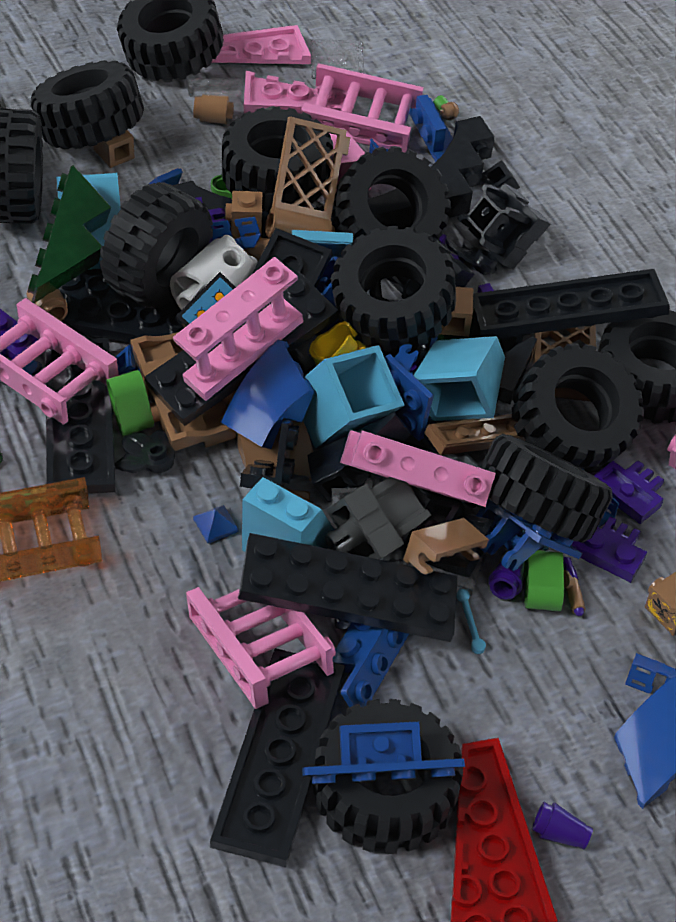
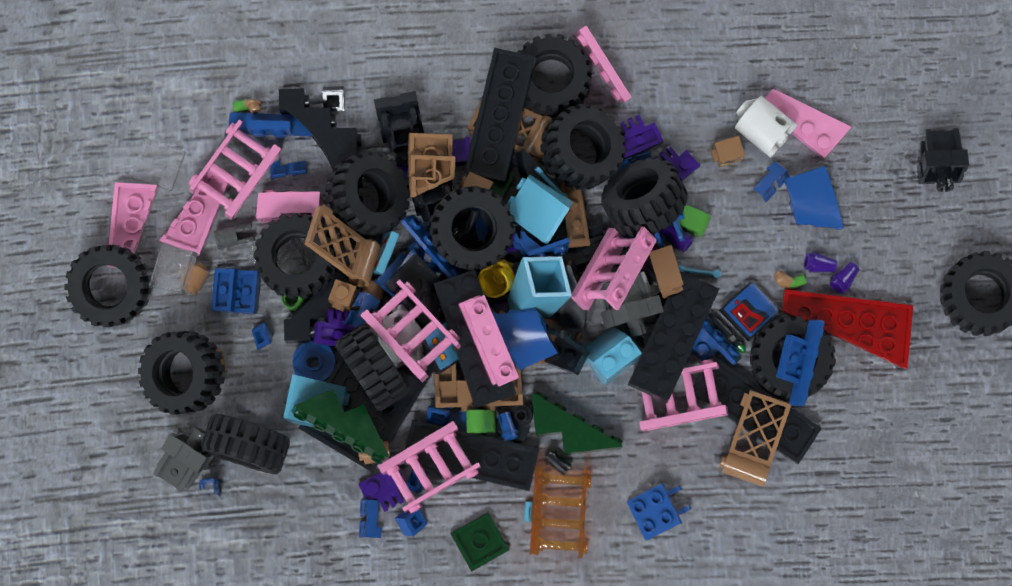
camera: 65 degrees left, 30 degrees up
blue slope [193,505,239,544] -> none
medium nougat piece [563,557,586,617] -> none
none -> blue slope [211,268,261,314]
none -> bright pink fence [360,280,461,382]
none -> medium nougat slope [408,133,455,197]
none -> blue pin [497,412,518,441]
none -> dark green slope [531,391,623,455]
none -> medium azure hinge [535,167,568,198]
none -> black pin [543,450,572,476]
none -> blue plate [626,483,692,541]
none -> black piece [708,313,746,353]
none -> slope [719,280,782,342]
none -> medium nougat piece [719,390,791,487]
none -> arm [774,270,807,290]
none -> dark purple cone [804,252,837,273]

